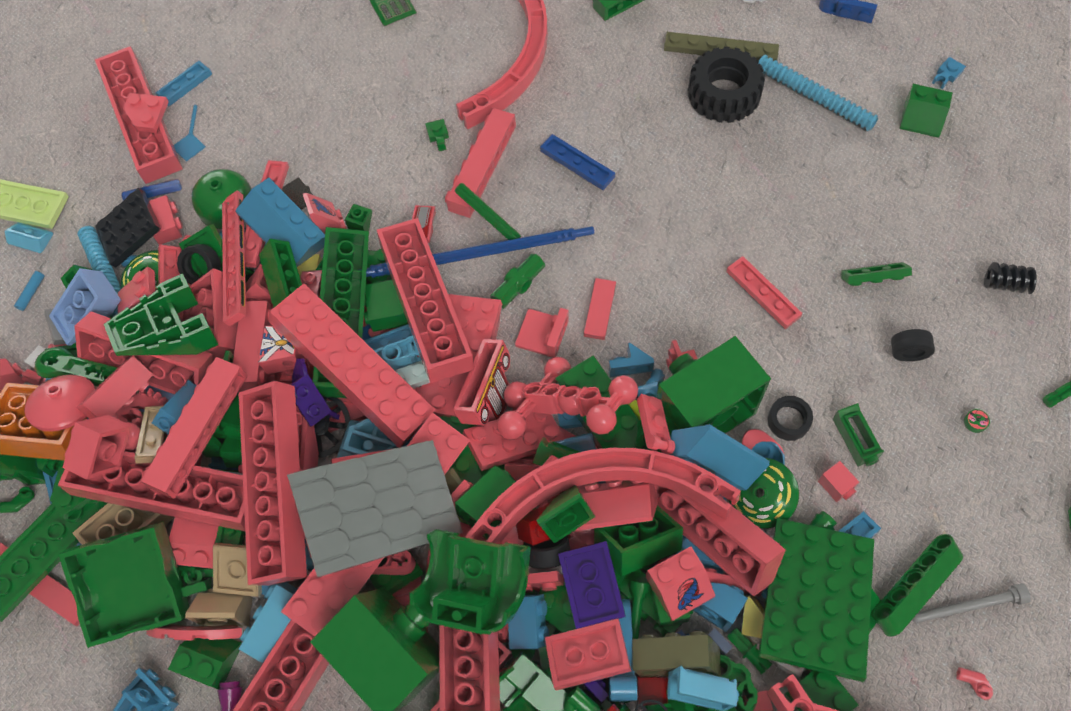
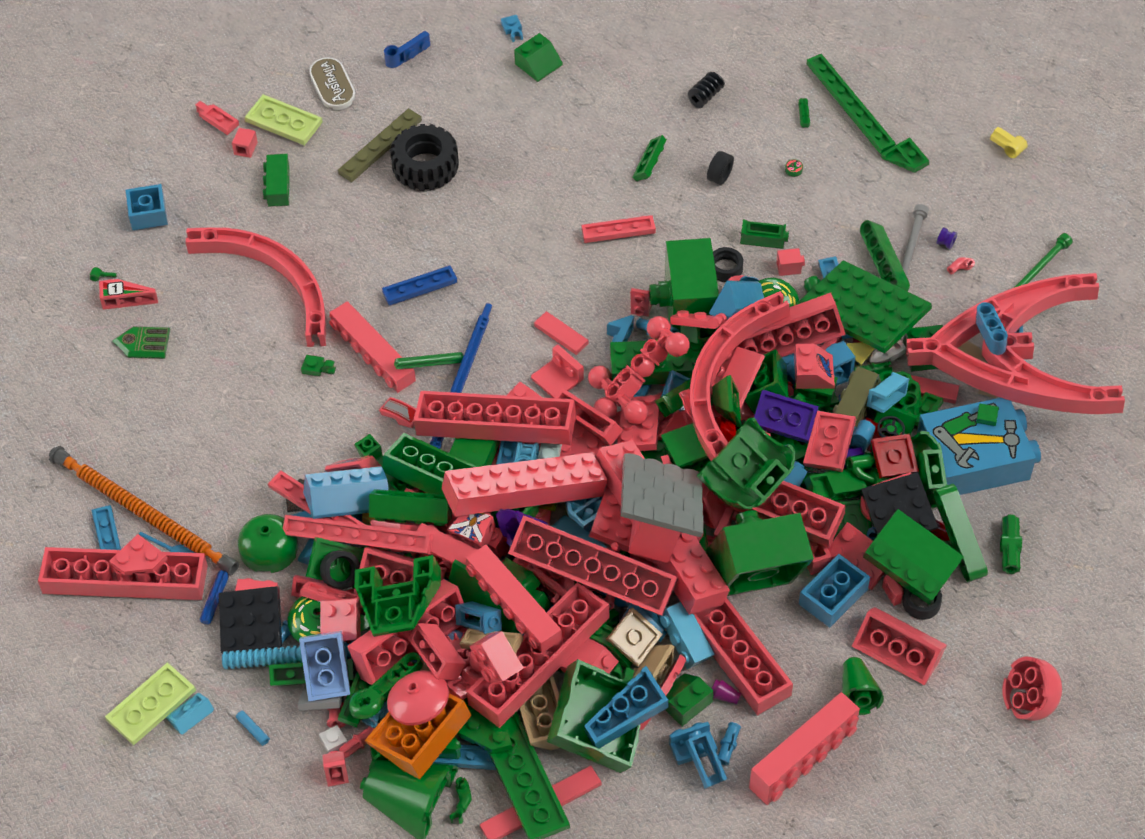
camera: 65 degrees left, 10 degrees down
green piece [490,254,545,309] -> none
medium azure piece [758,55,878,131] -> none
none -> orange hose [49,446,239,576]
none -> dark azure wedge [584,666,668,749]
none -> dark purple wheel [936,227,958,249]

